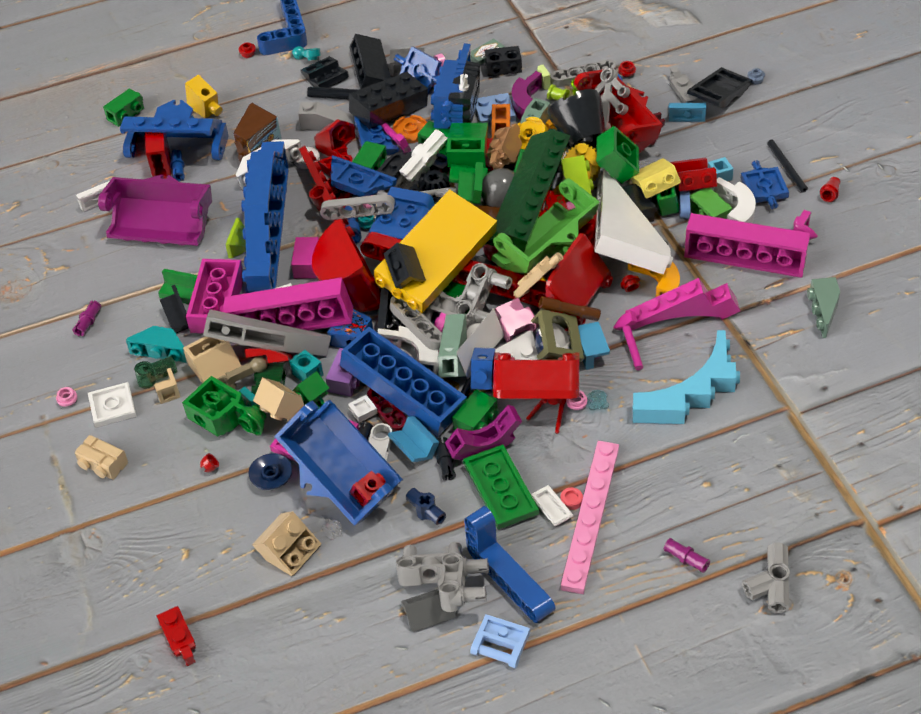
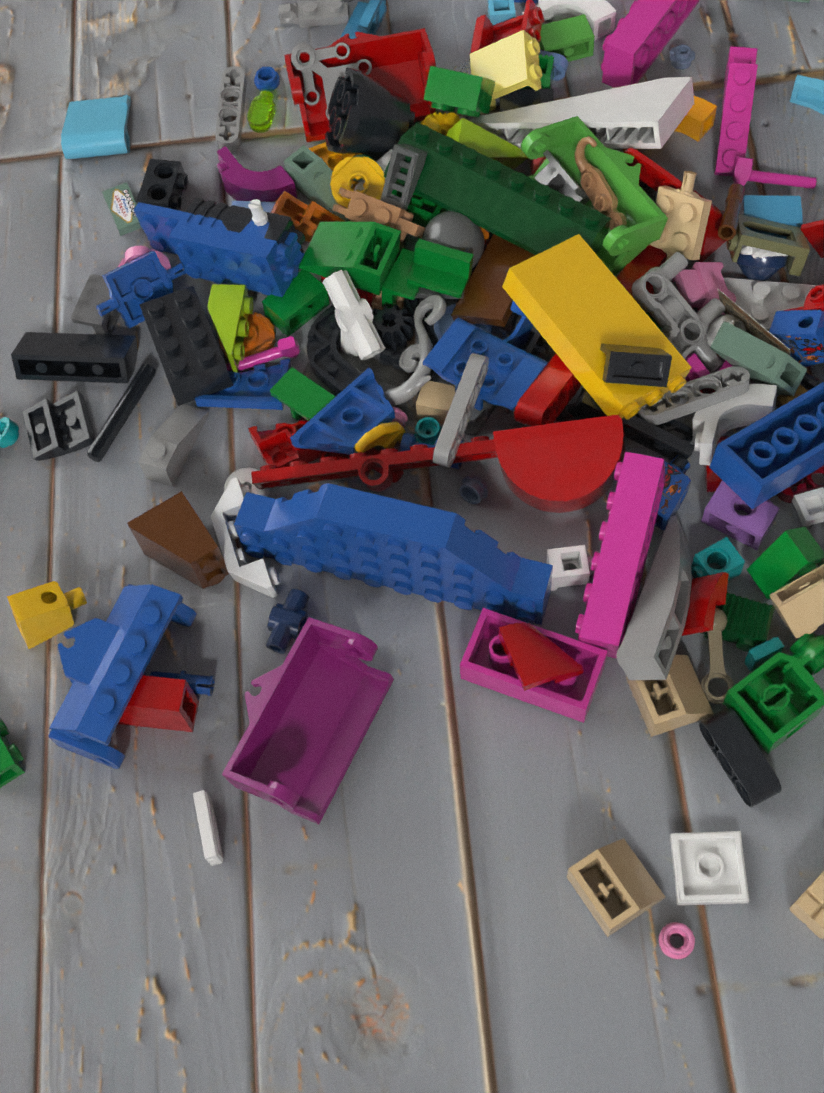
camera: 70 degrees left, 15 degrees up
magenta pin [72,300,101,336] -> none
teal slope [126,326,187,363] -> none
clear green piece [134,356,178,389] -> none
tan panel [154,368,181,404] -> none
green panel [158,269,198,304] -> none
black panel [160,285,189,333] -> none
lime slope [225,218,246,258] -> none
dark pink brick [291,237,319,279] -> none
red slope [314,119,355,157] -> none
yellowish green tile [537,65,551,90] -> none
lime bush [547,84,570,100] -> none
red plate [618,61,636,77] -> none
red plate [620,274,640,292] -> none
none -> medium azure door [61,95,131,160]
none -> lime slope [207,284,254,372]
none -> dark blue axle [266,589,309,654]
none -> yellow piece [354,421,406,453]
none -> dark grey slope [381,144,427,210]
none -> red slope [499,622,584,691]
none -> flat silver panel [534,150,590,205]
none -> tan slope [567,838,665,937]
none -> medium nougat piece [575,136,627,230]
none -> sand blue plate [669,44,695,70]
none -> black beam [699,707,782,808]

